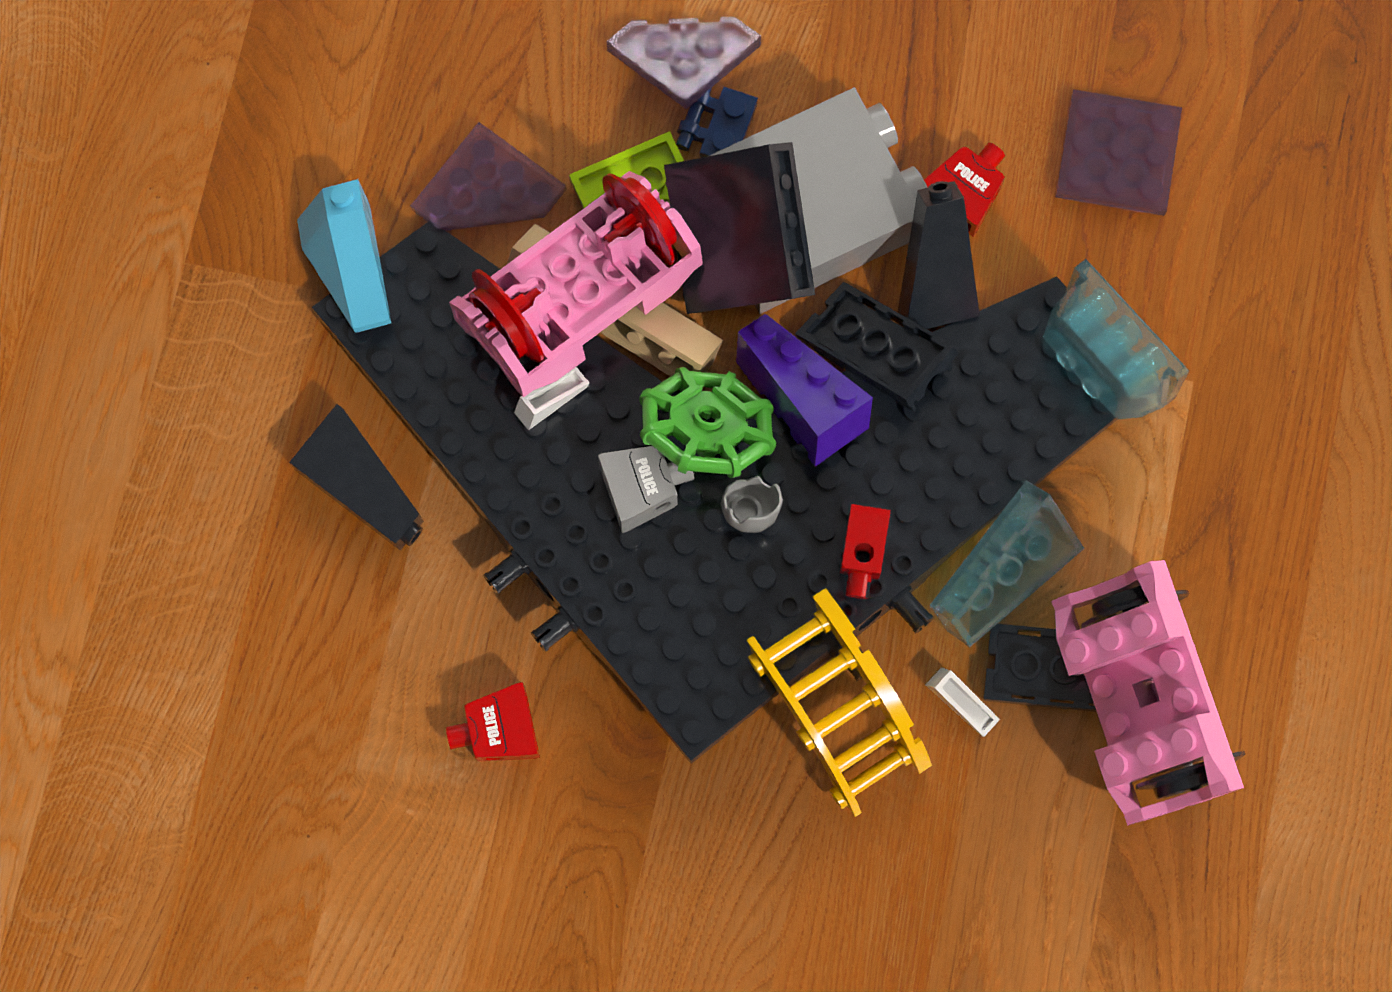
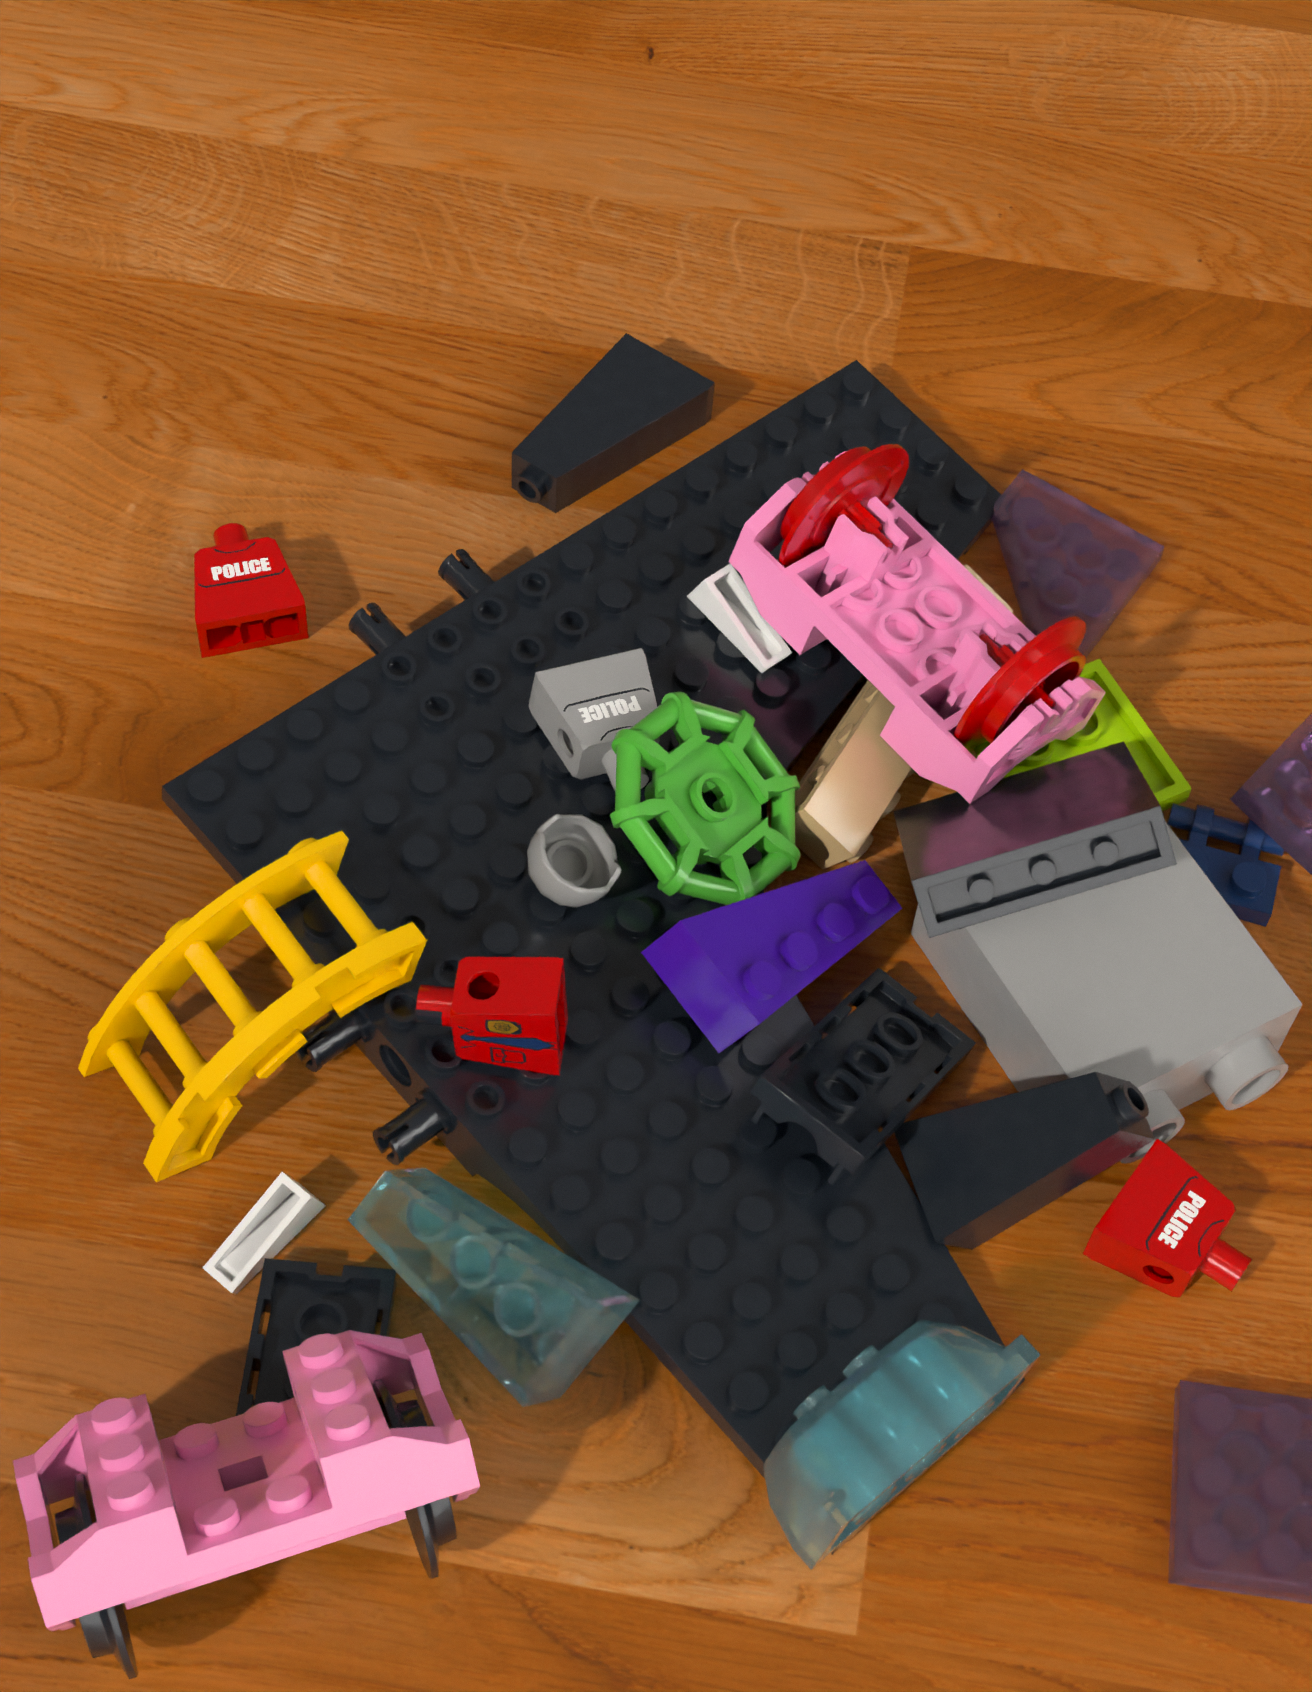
camera: 80 degrees right, 20 degrees down
medium azure wedge [297,179,391,333] -> none

